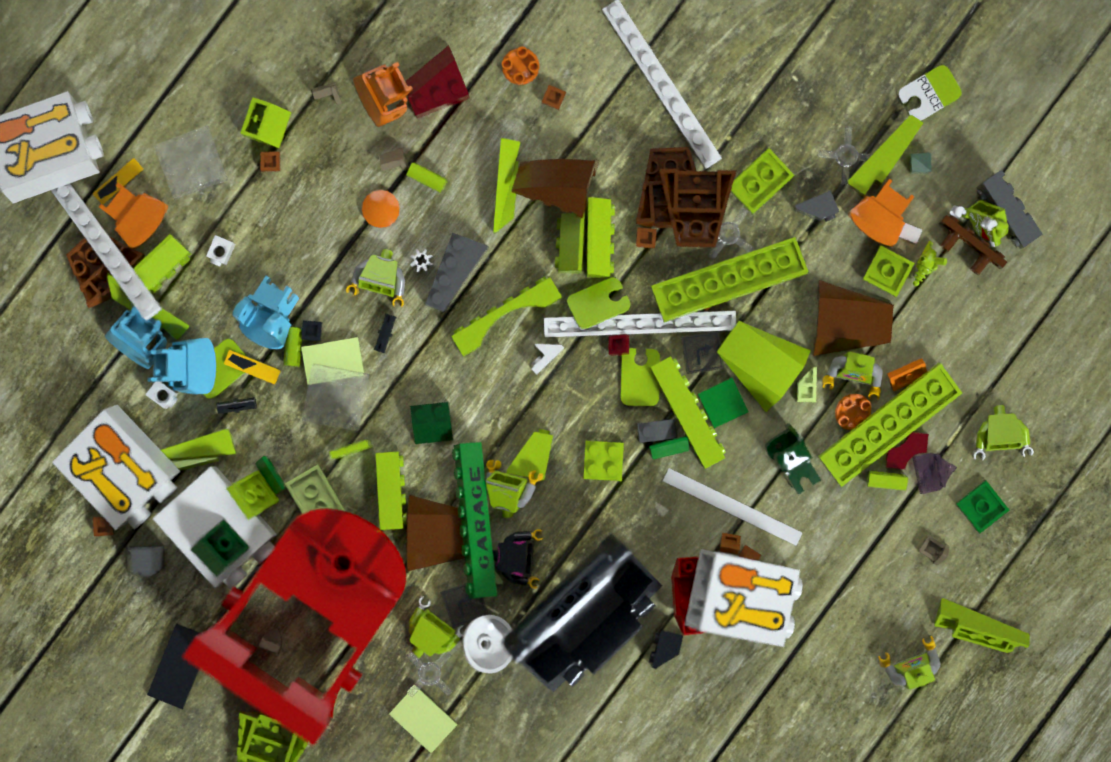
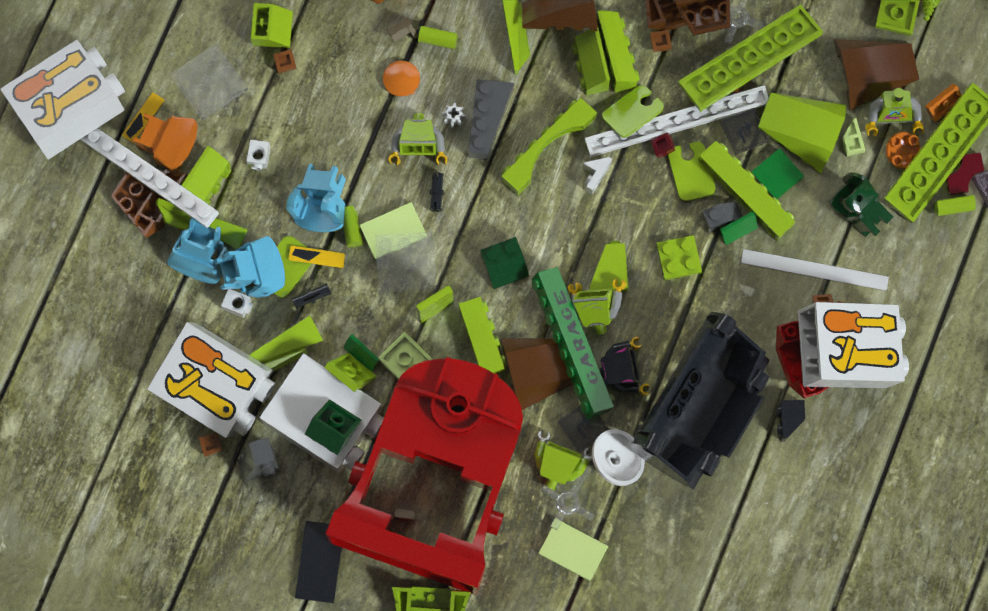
camera: 15 degrees left, 10 degrees down
black plate [301,320,323,341] -> none

